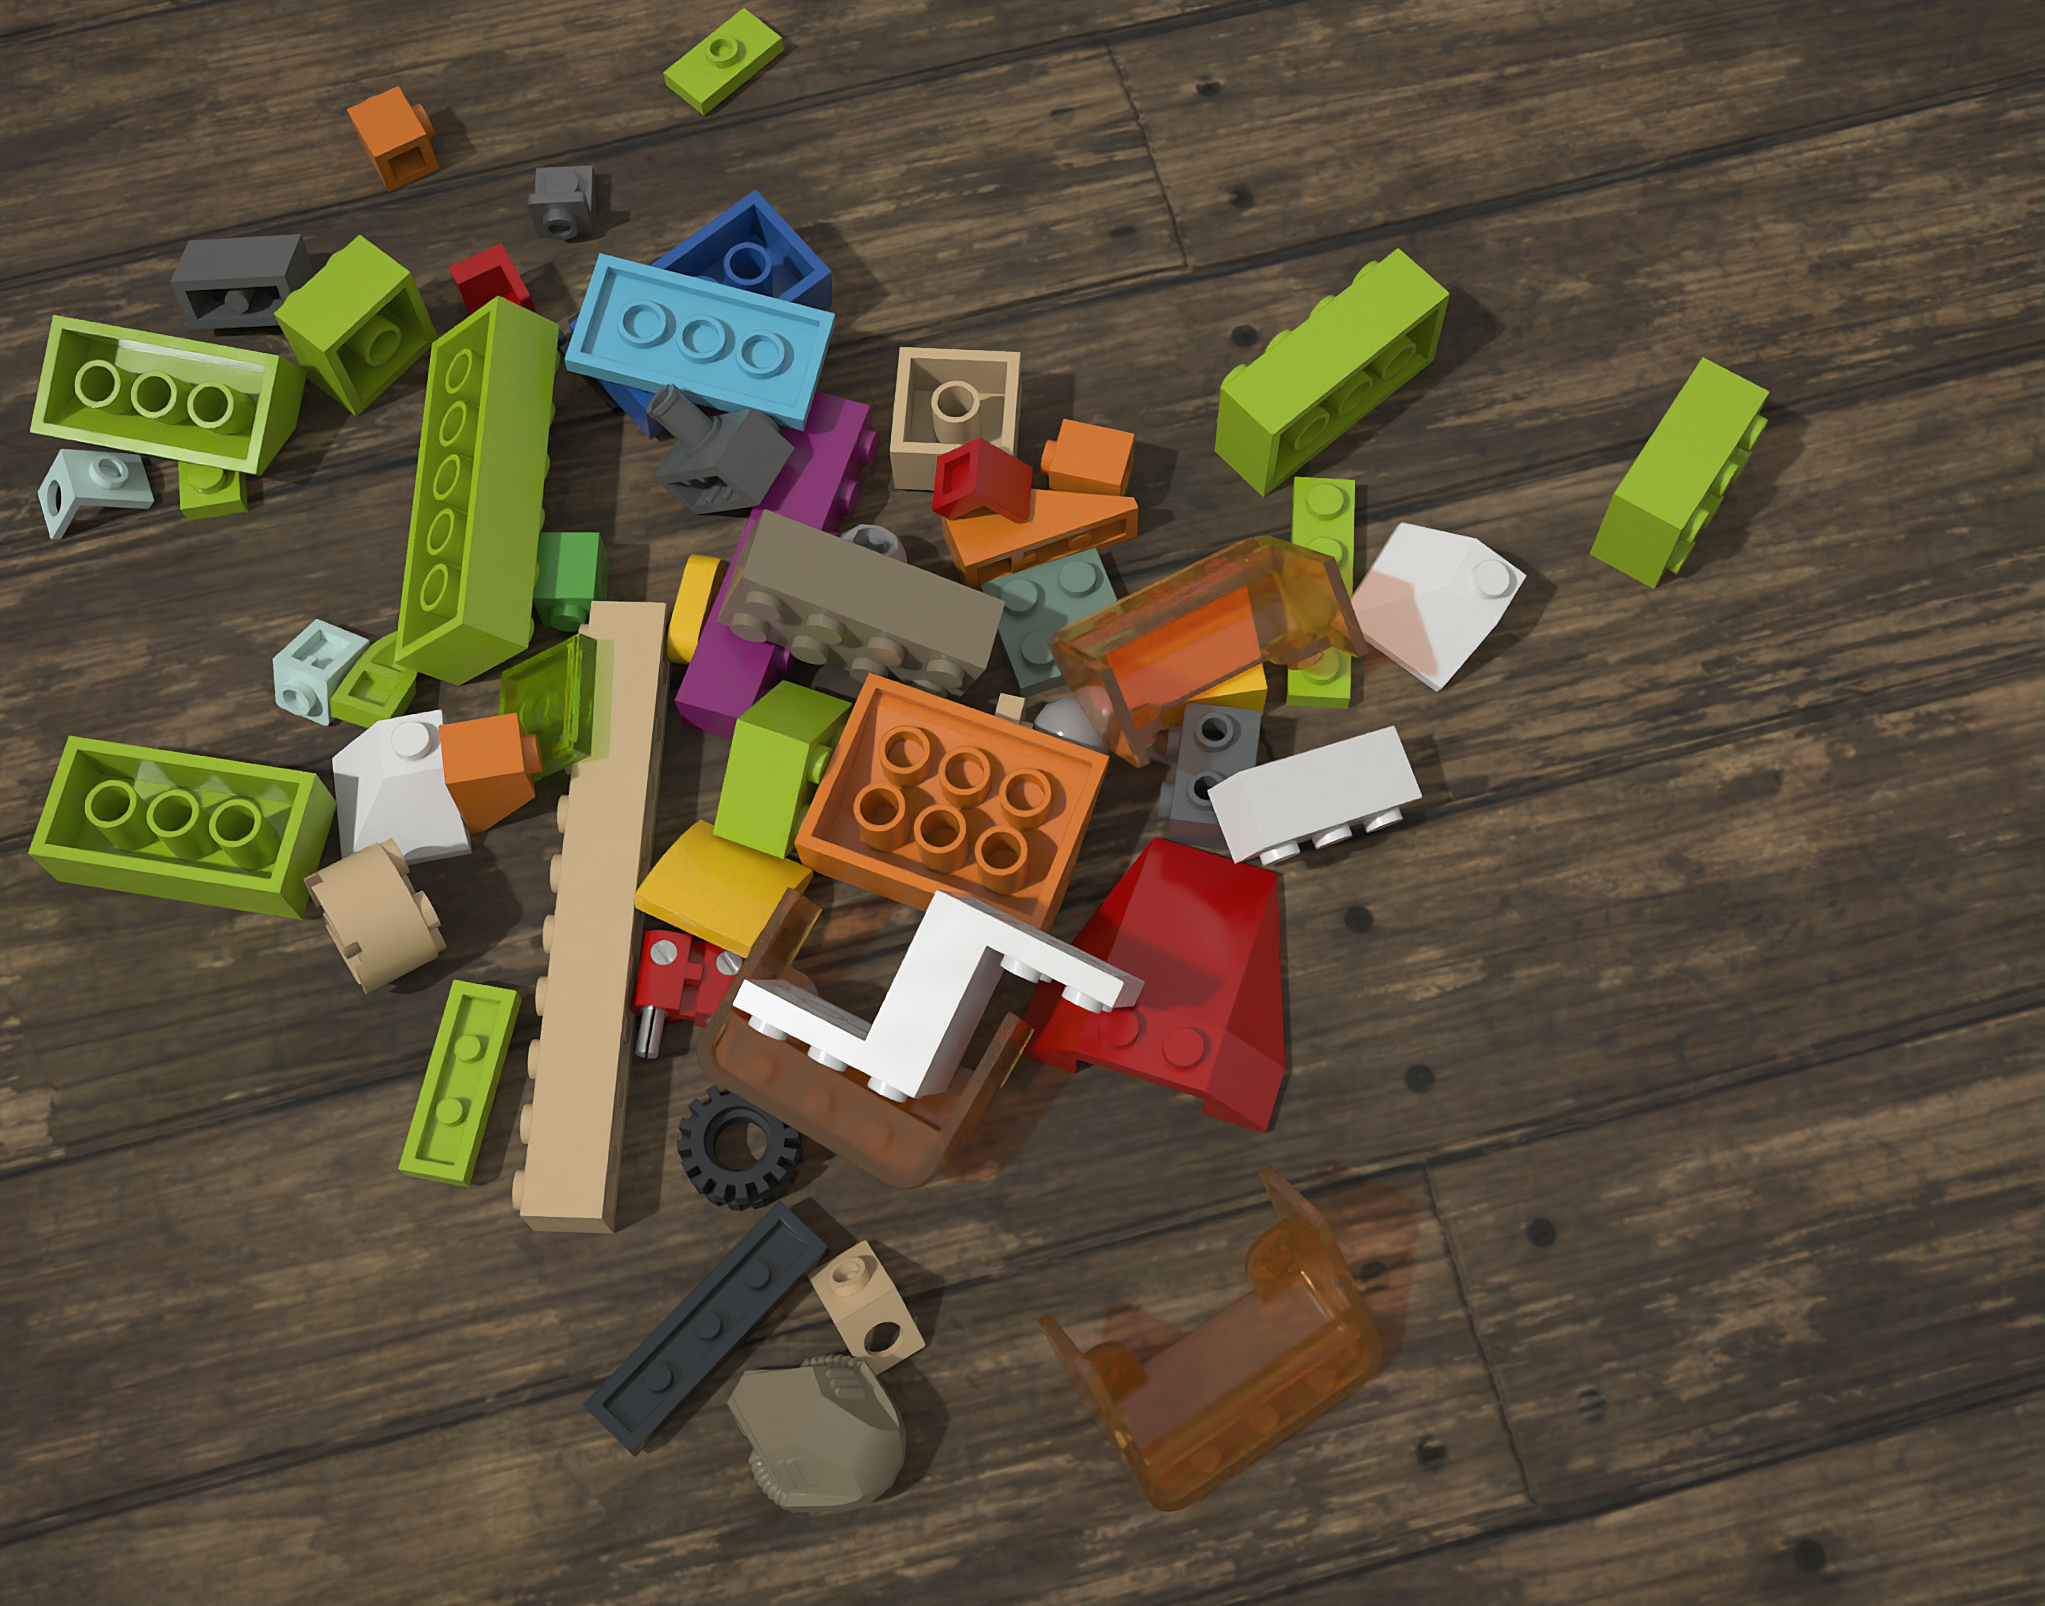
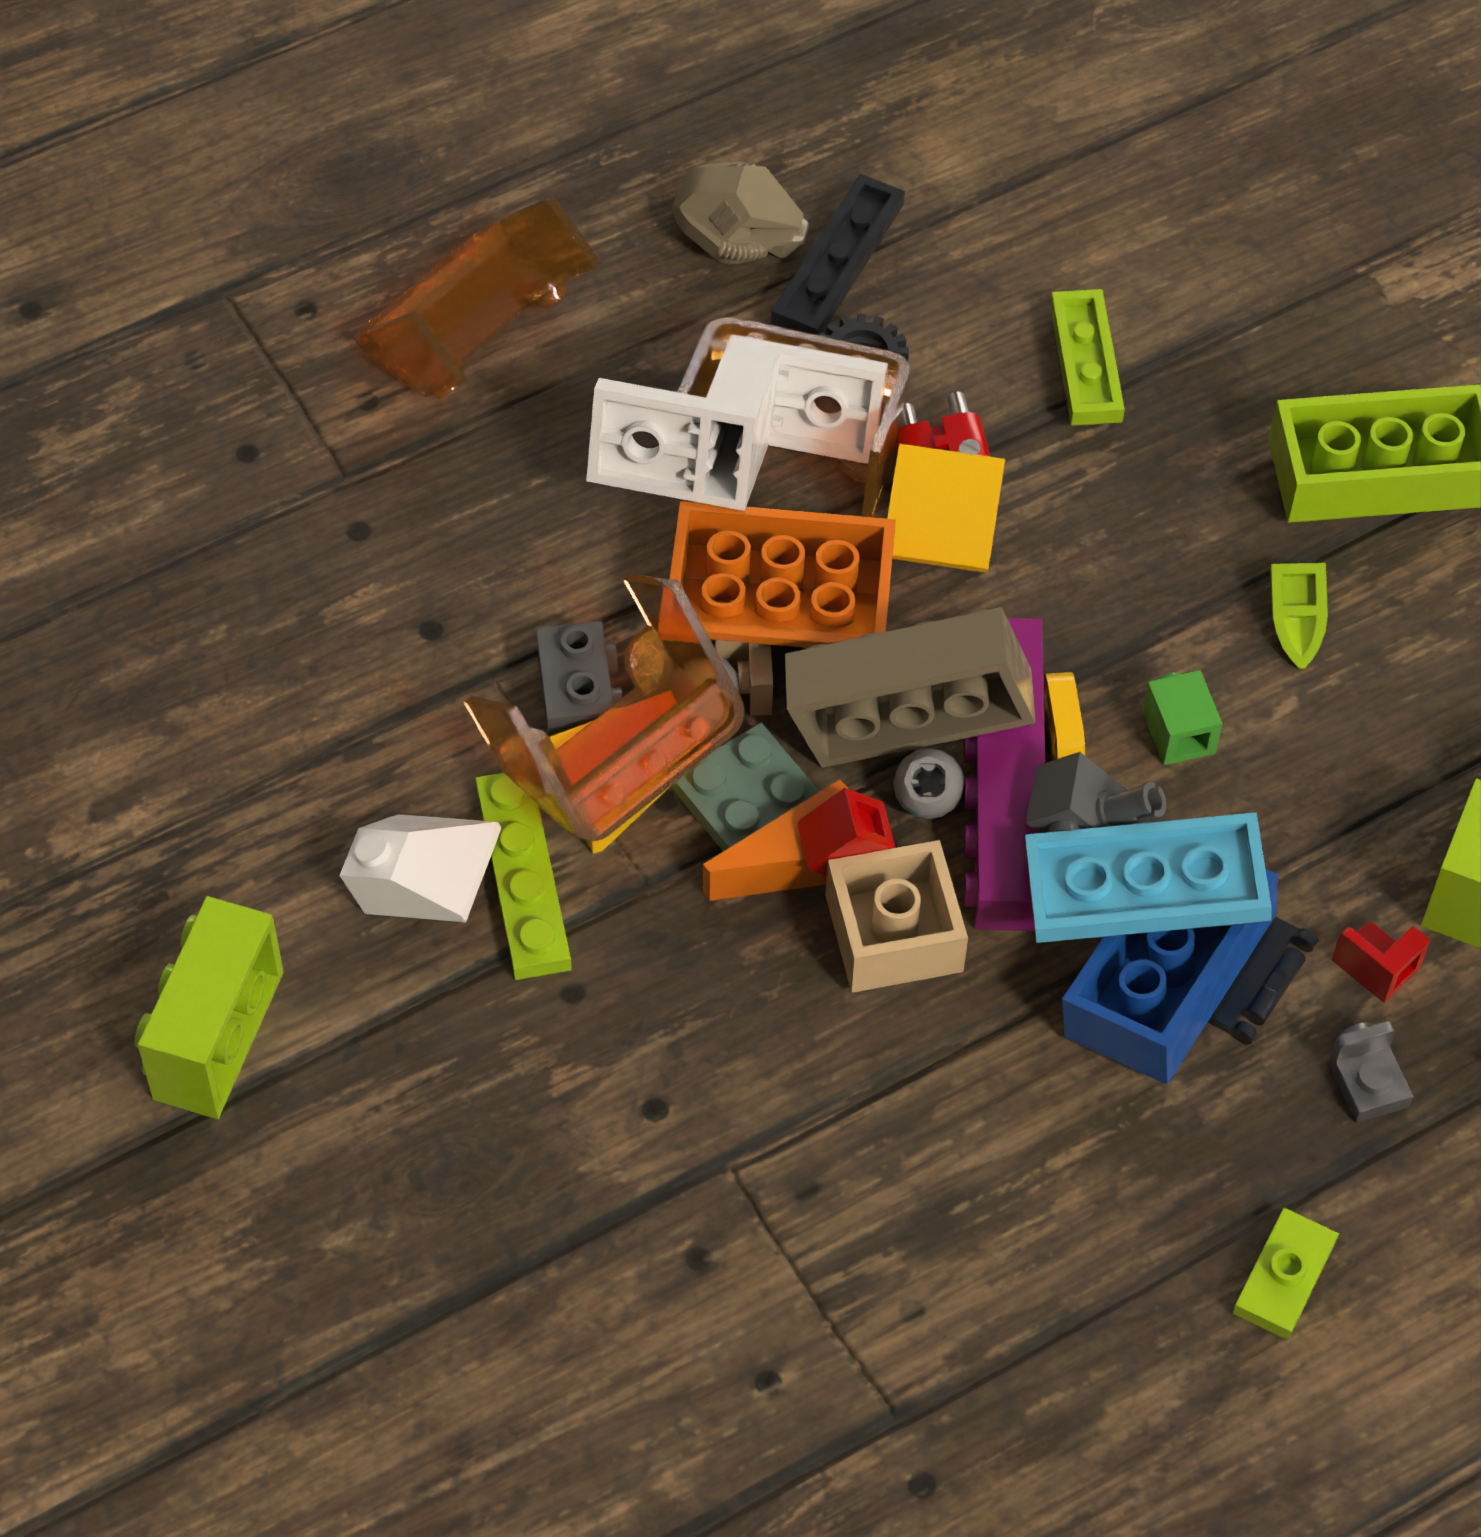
camera: 160 degrees right, 10 degrees down
light aqua bracket [273,619,370,726] -> none
tan brick [304,838,447,994] -> none
white slope [332,709,472,865] -> none
lime brick [394,296,560,686] -> none
orange slope [439,712,543,834] -> none
clear neon green tile [499,633,597,782] -> none
tan brick [512,601,672,1234] -> none
lime brick [713,680,853,859] -> none
tan bracket [808,1240,926,1376] -> none
red wedge [1013,836,1285,1134] -> none
orange brick [1040,419,1135,497] -> none
white brick [1207,726,1422,866] -> none
lime brick [1215,248,1450,498] -> none

